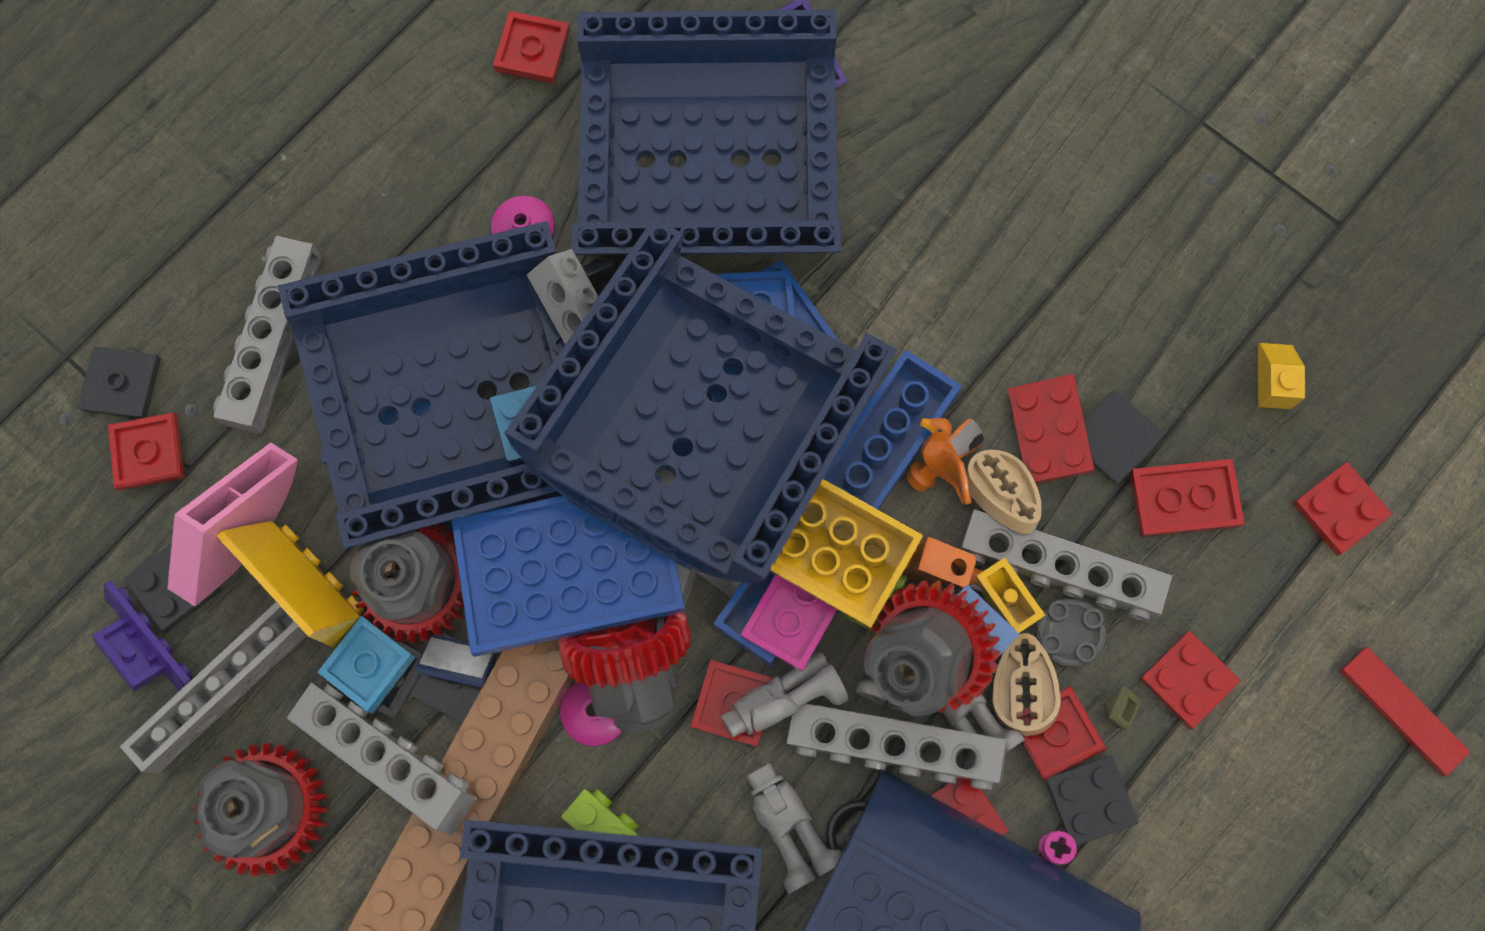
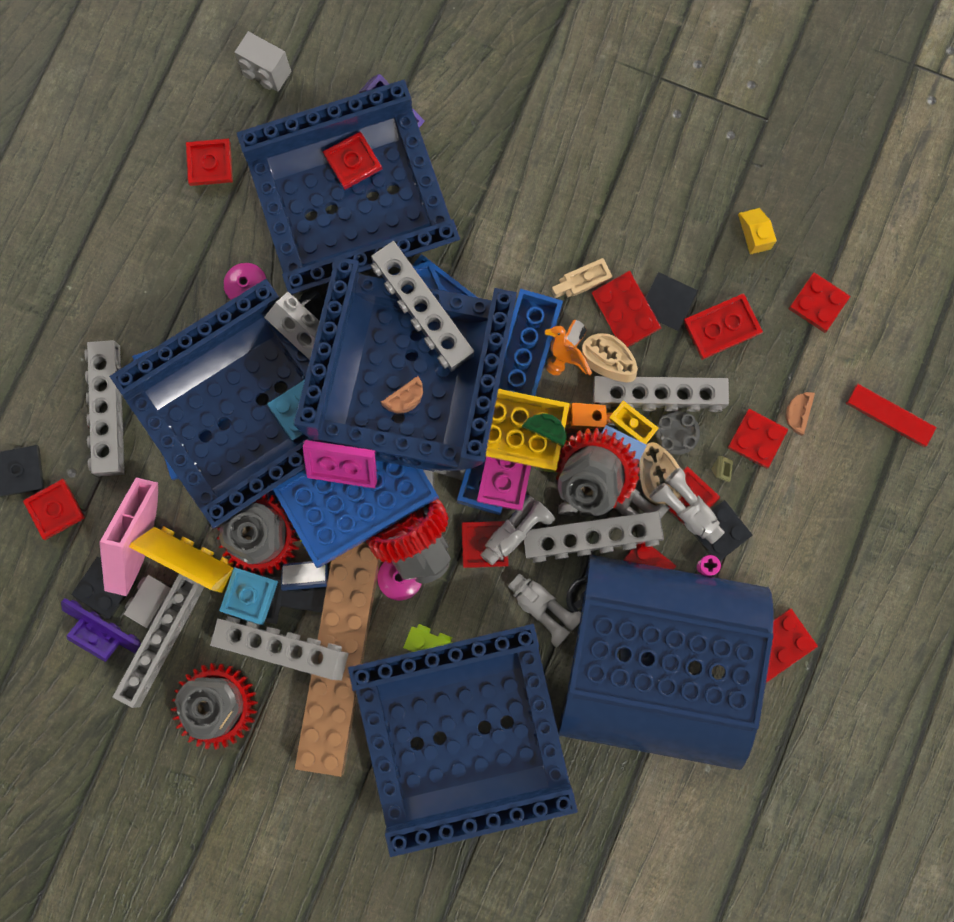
camera: 20 degrees left, 5 degrees up
none -> light grey brick [124,575,172,629]
none -> dark pink plate [303,440,377,488]
none -> red plate [323,131,382,190]
none -> light grey brick [371,241,474,372]
none -> nougat tile [381,376,423,413]
none -> dark green tile [522,413,566,447]
none -> tan hinge [551,258,613,298]
none -> light grey piece [649,467,724,544]
none -> nougat tile [786,392,815,436]

